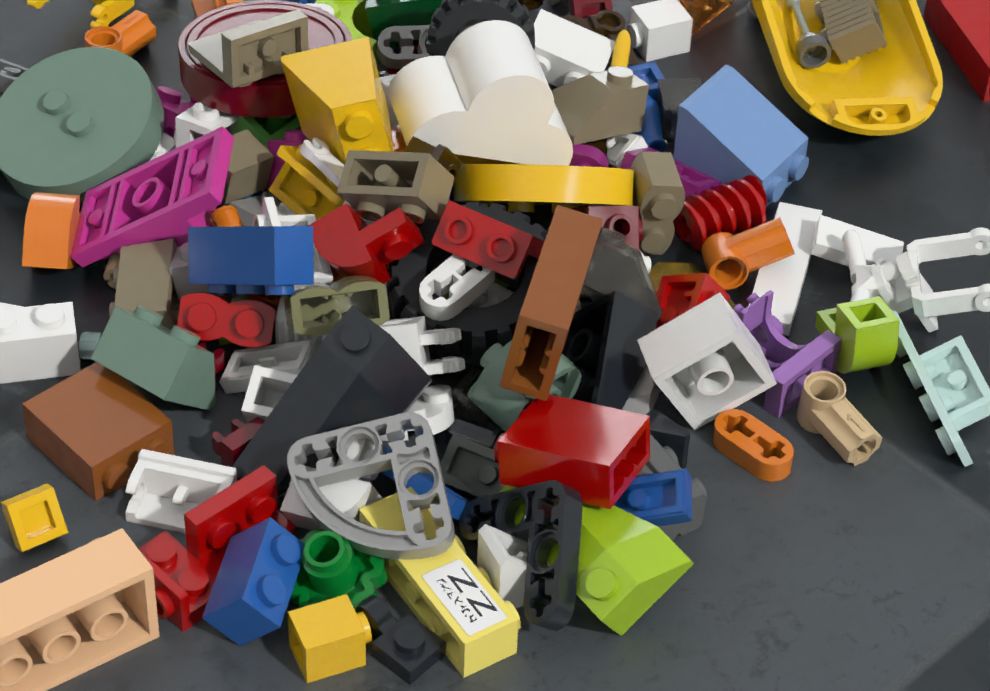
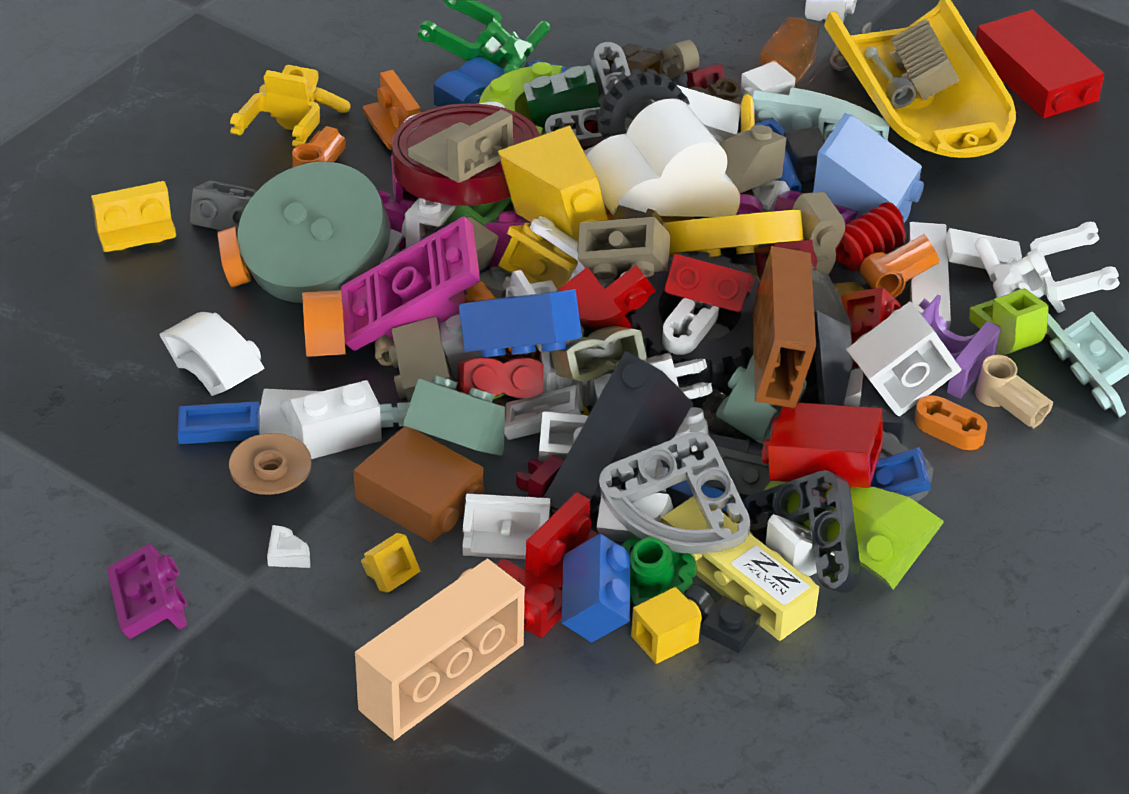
camera: 10 degrees left, 0 degrees up
none -> light aqua slope [752,87,890,146]

